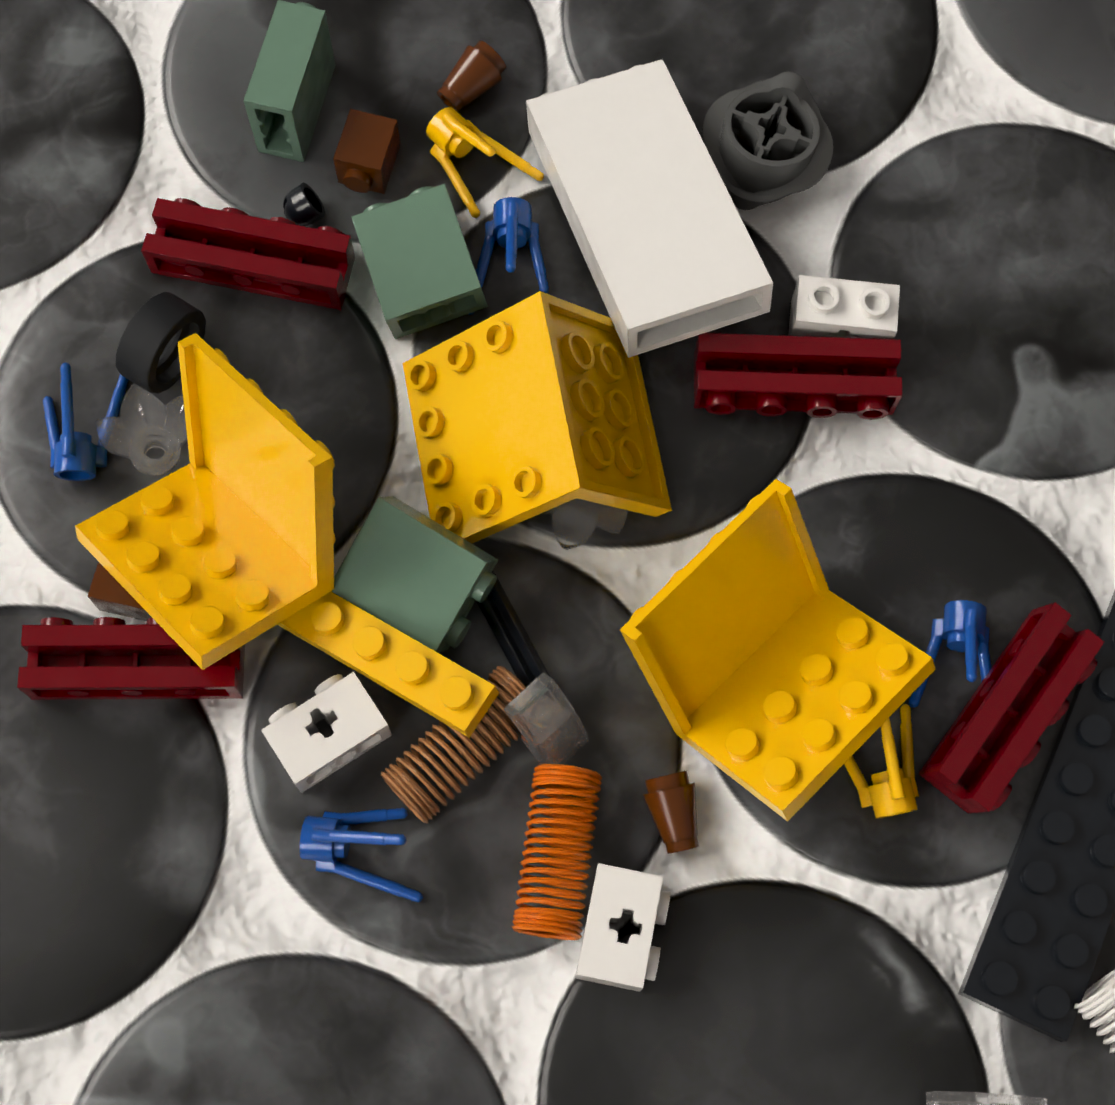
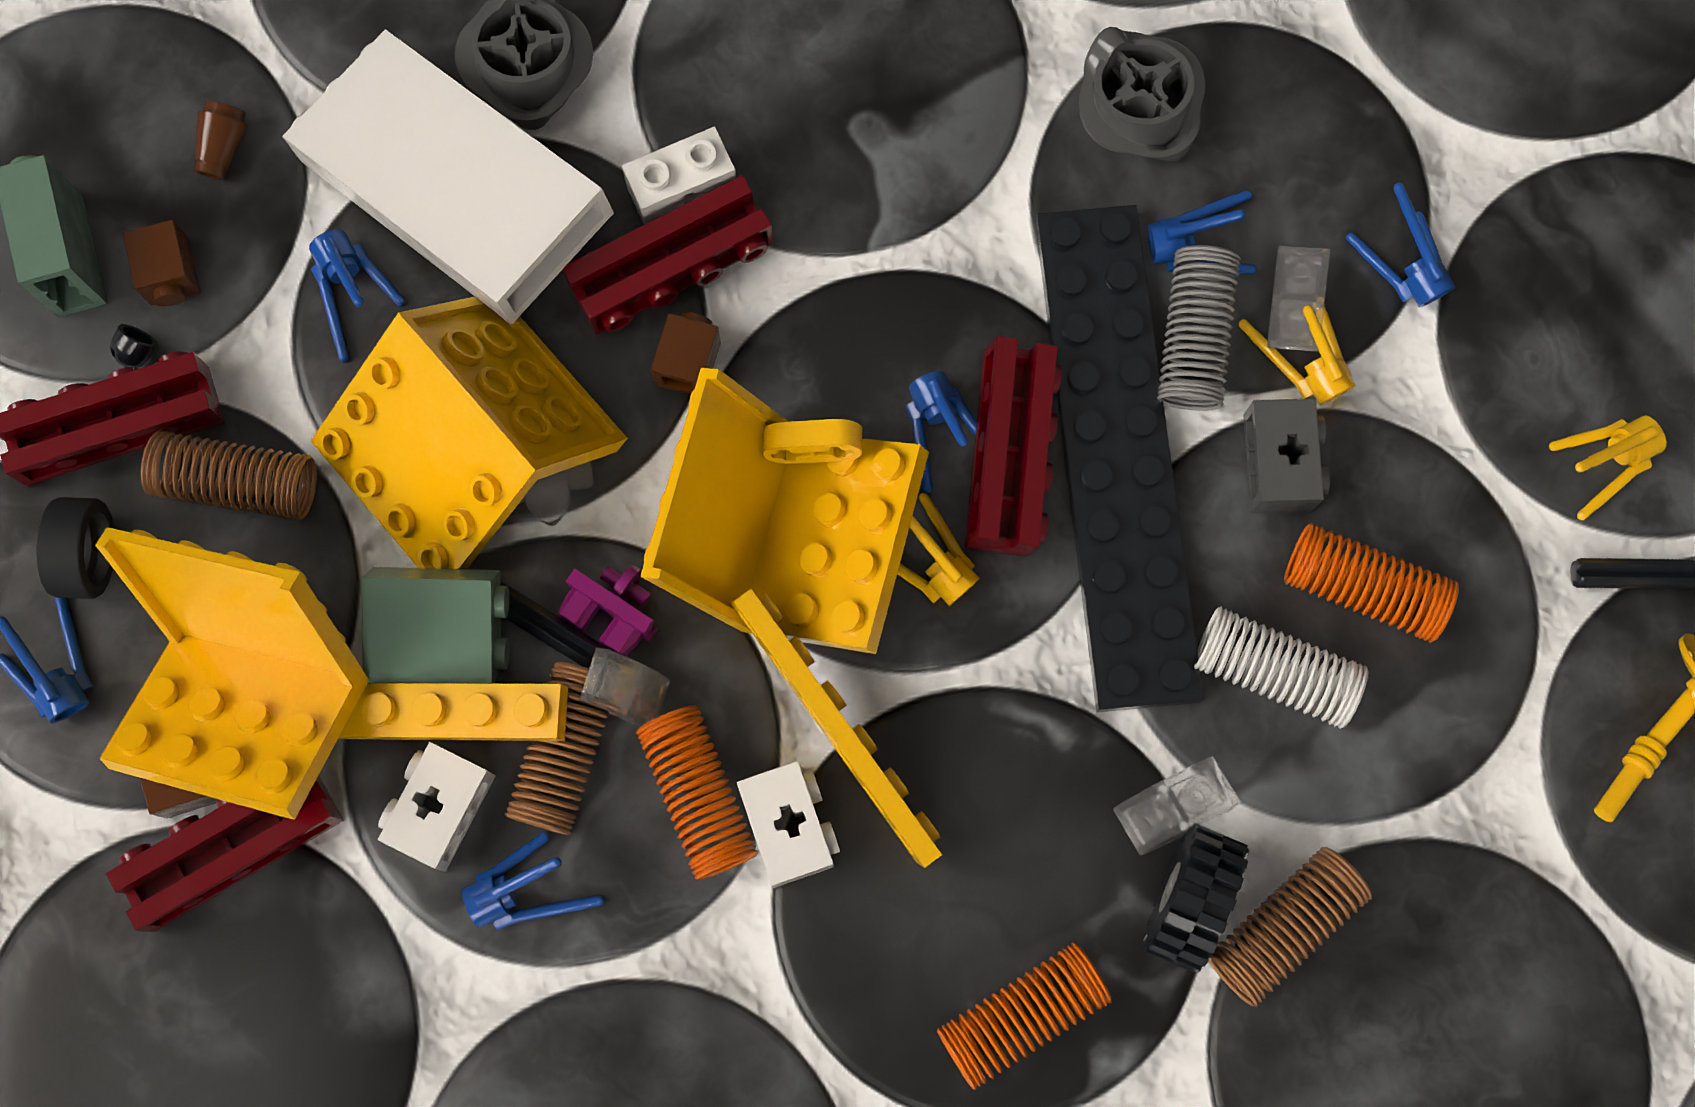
camera: 30 degrees left, 5 degrees up
clear plate [96,384,187,476] -> none
sand green brick [351,184,488,339] -> none
yellow plant [426,107,544,218] -> none
reddish brown cone [643,771,699,854] -> none
none -> medium nougat piece [141,430,317,521]
none -> magenta hips [558,564,658,658]
none -> reddish brown brick [651,312,721,395]
none -> yellow plate [731,589,942,868]
none -> yellow beam [763,419,863,464]

